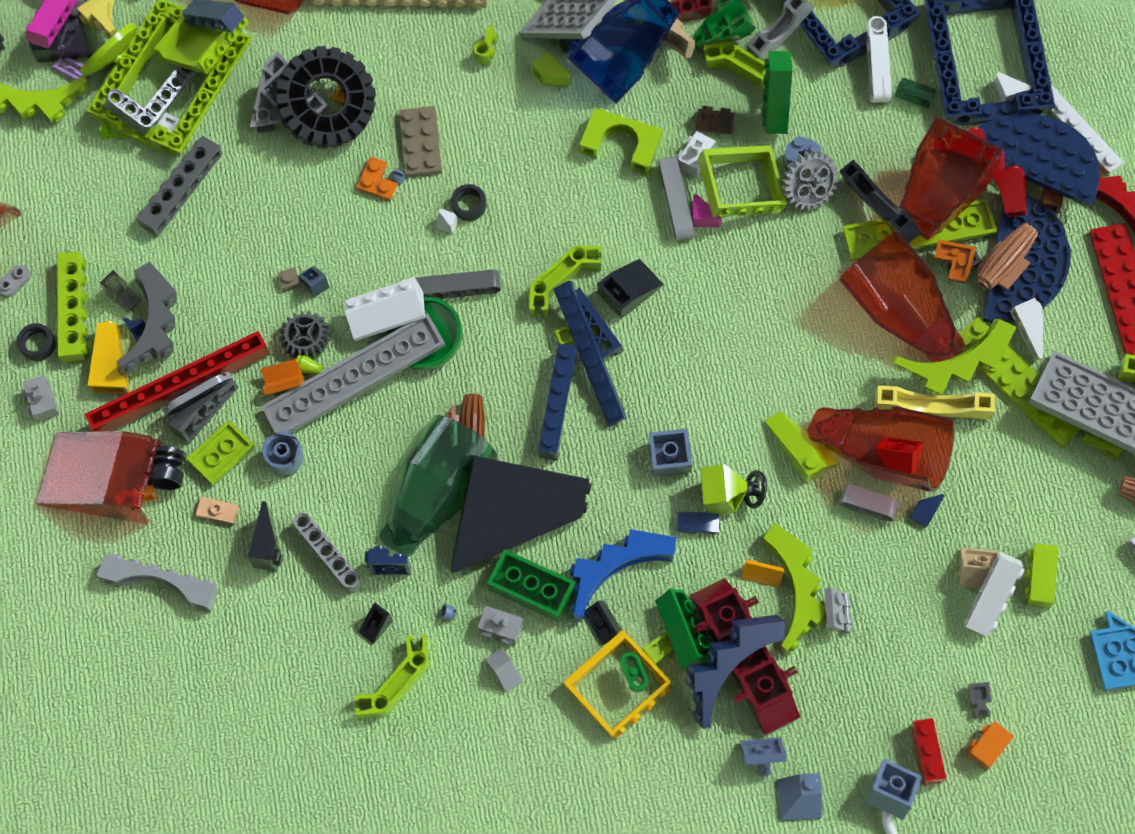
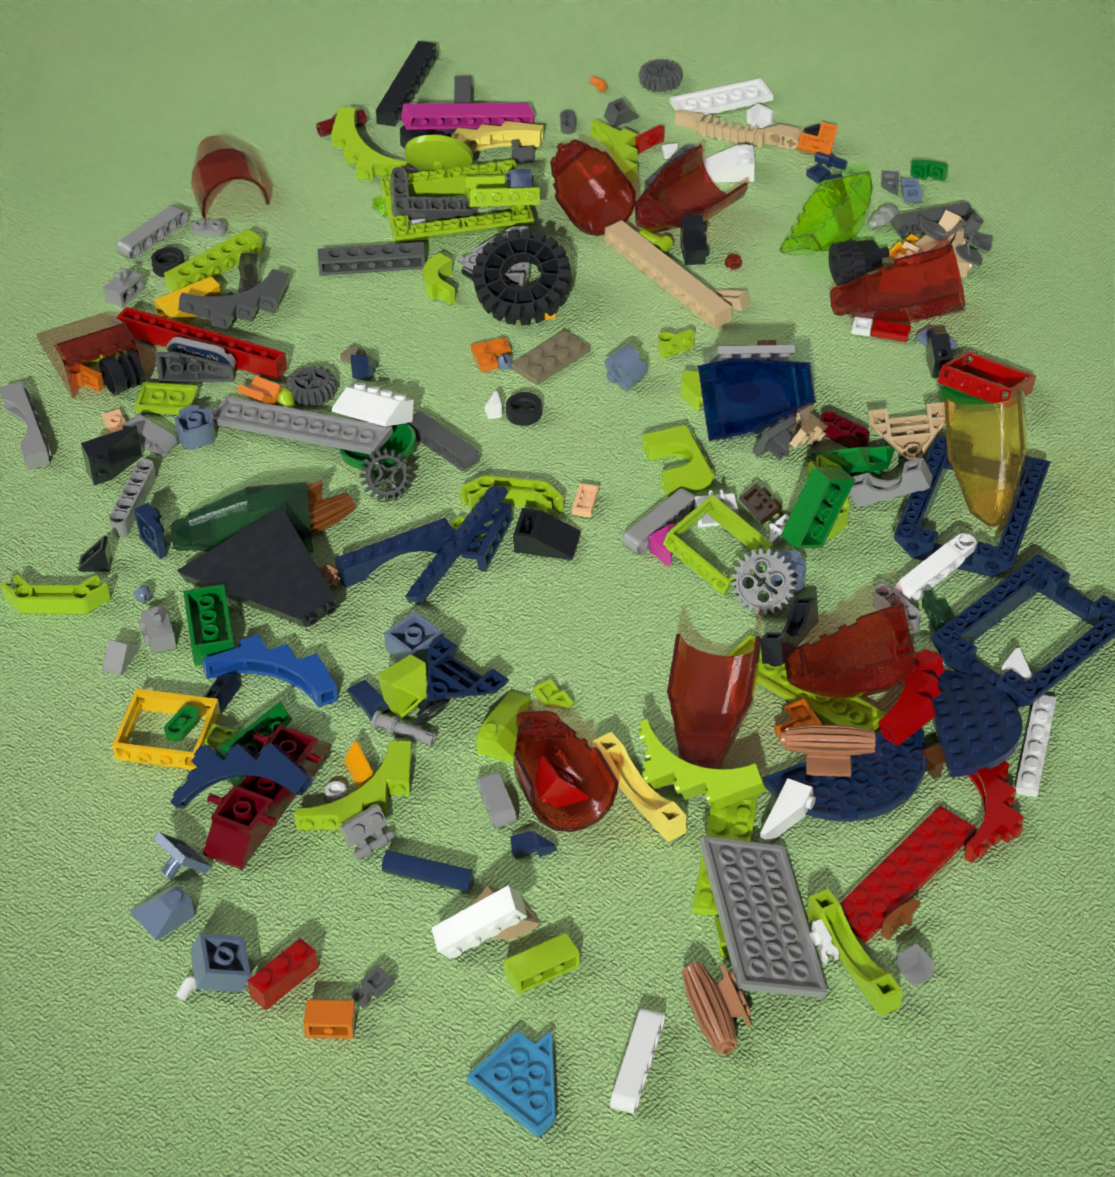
camera: 50 degrees right, 25 degrees down
none -> light grey beam [122,414,177,457]
none -> nougat gear [318,564,341,587]
none -> white tile [324,781,347,802]
none -> dark grey gear [359,449,413,502]
none -> light grey pin [371,710,437,747]
none -> dark blue brick [382,850,474,892]
none -> lime arch [423,252,456,305]
none -> dark blue wedge [426,635,509,701]
none -> lime slope [532,678,574,708]
none -> light nougat plate [572,483,599,517]
none -> sand blue brick [604,345,648,391]
none -> dark grey plate [752,416,797,460]
none -> white slope [769,514,789,545]
none -> light grey beam [873,584,921,635]

